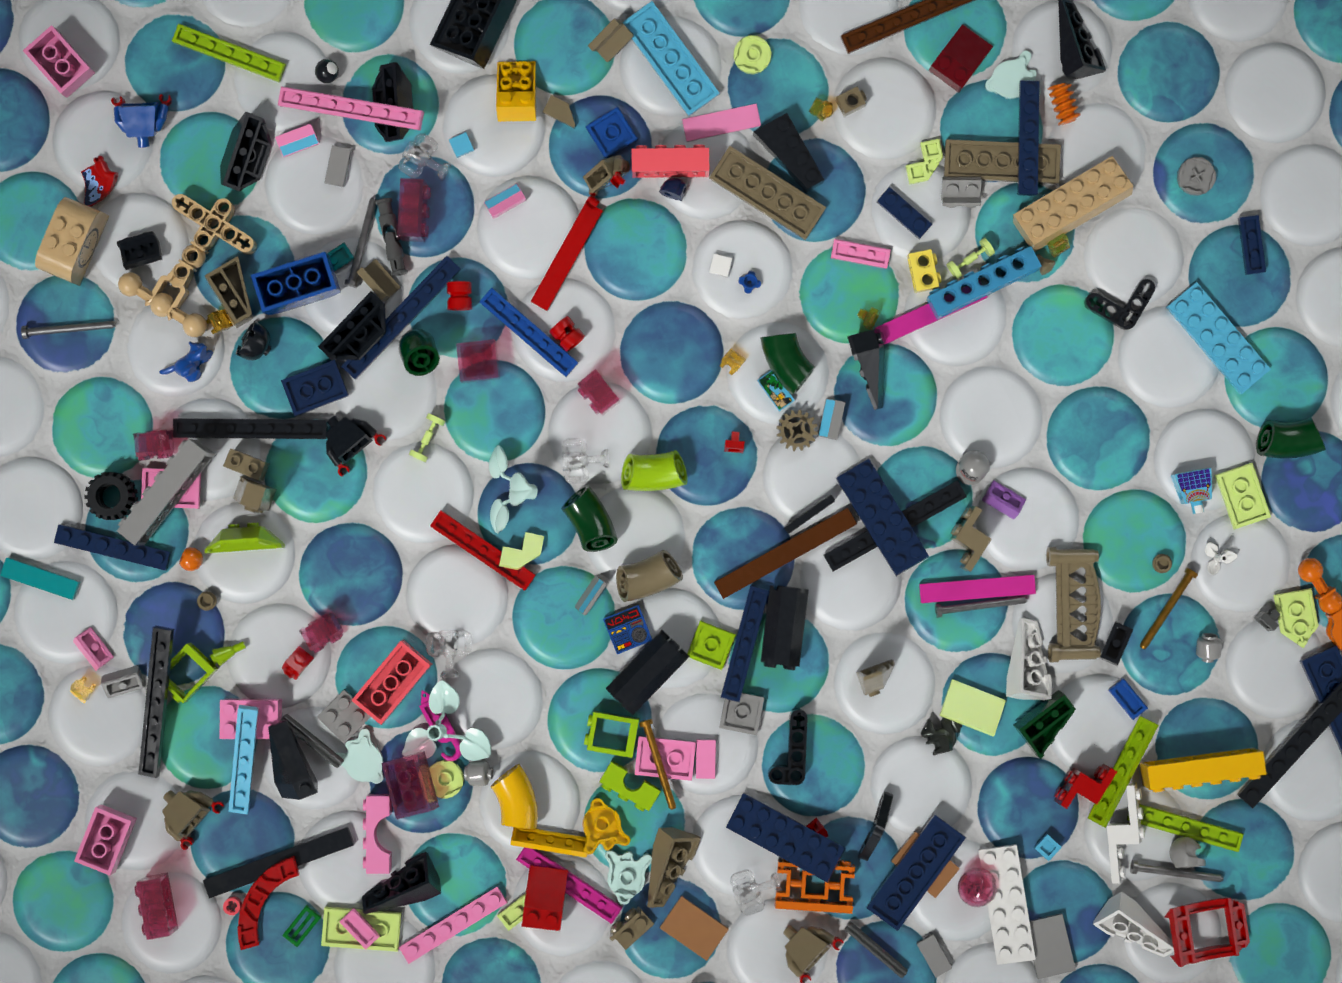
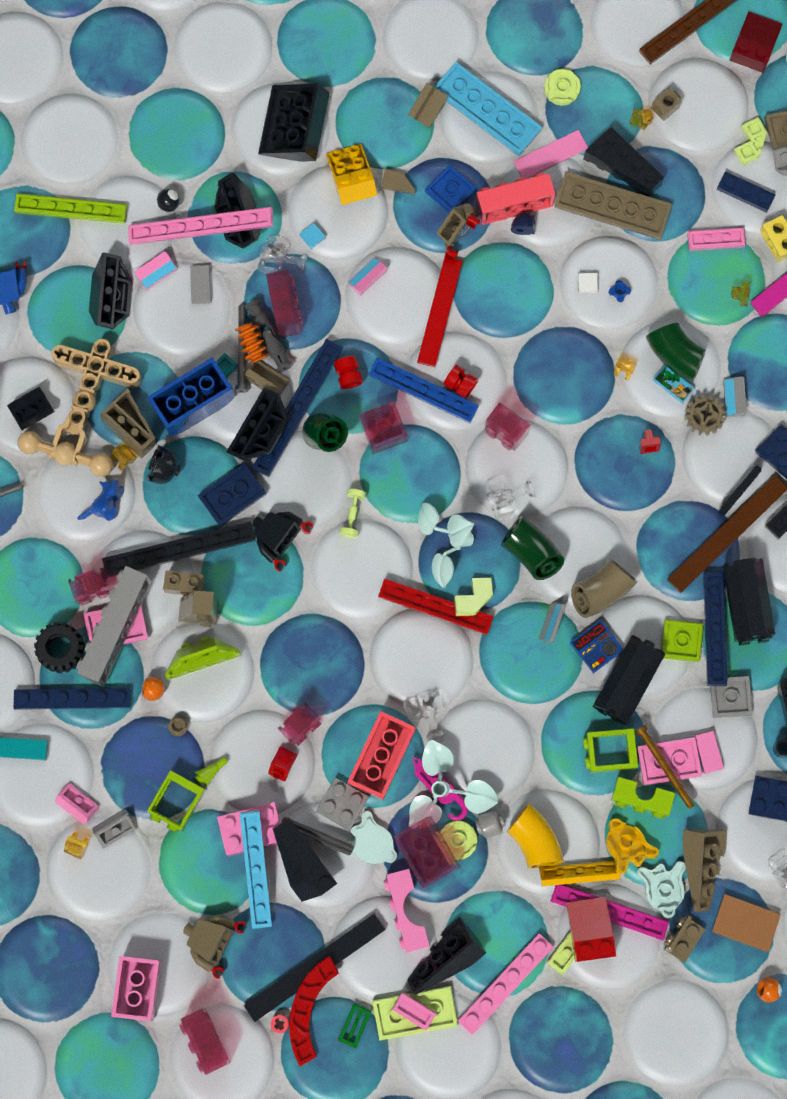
camera: 15 degrees left, 10 degrees down
black plate [138,626,174,778] -> none
lime brick [621,450,688,491] -> none
black wedge [847,329,885,410] -> none
none -> orange piece [235,322,269,364]

